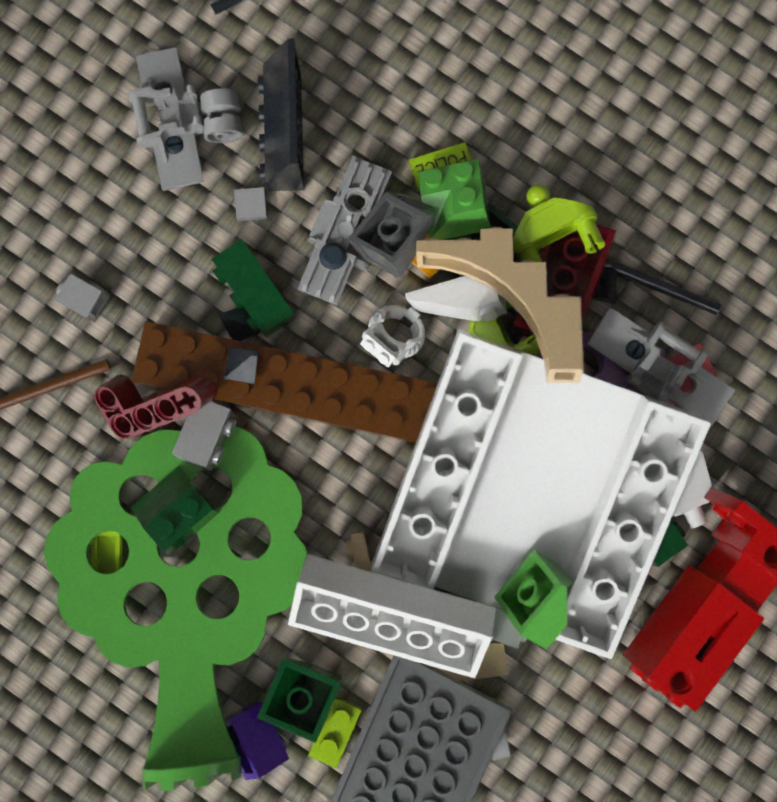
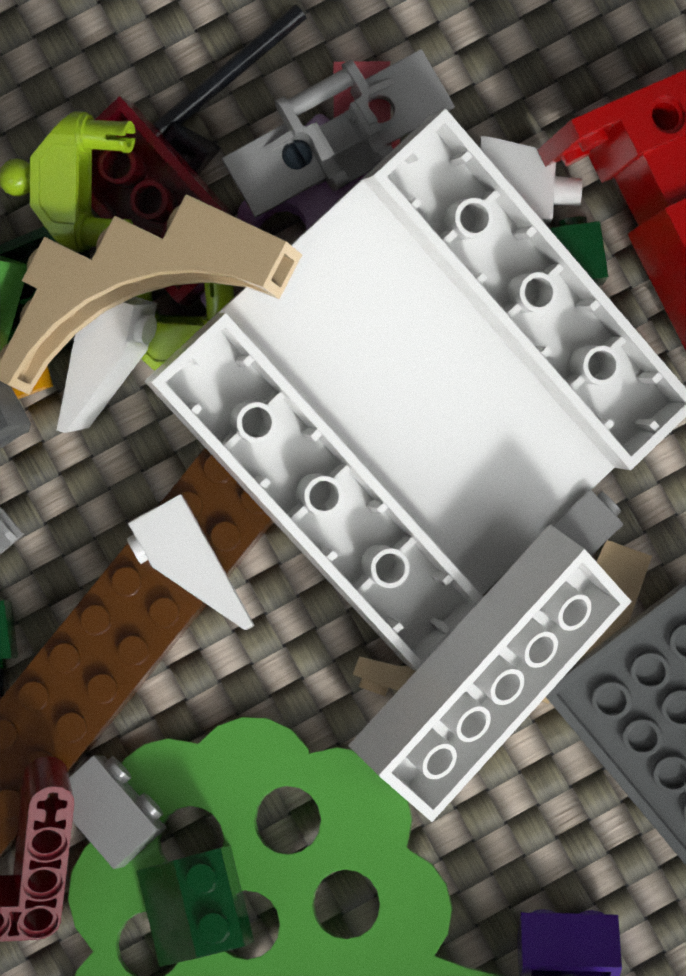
camera: 60 degrees left, 0 degrees up
black slope [224,348,260,384] -> none
dark green slope [257,657,342,743] -> none
lime plate [308,696,362,769] -> none
white piece [360,305,425,368] -> none
bright green slope [494,549,573,649] -> none
none -> white slope [127,494,255,630]

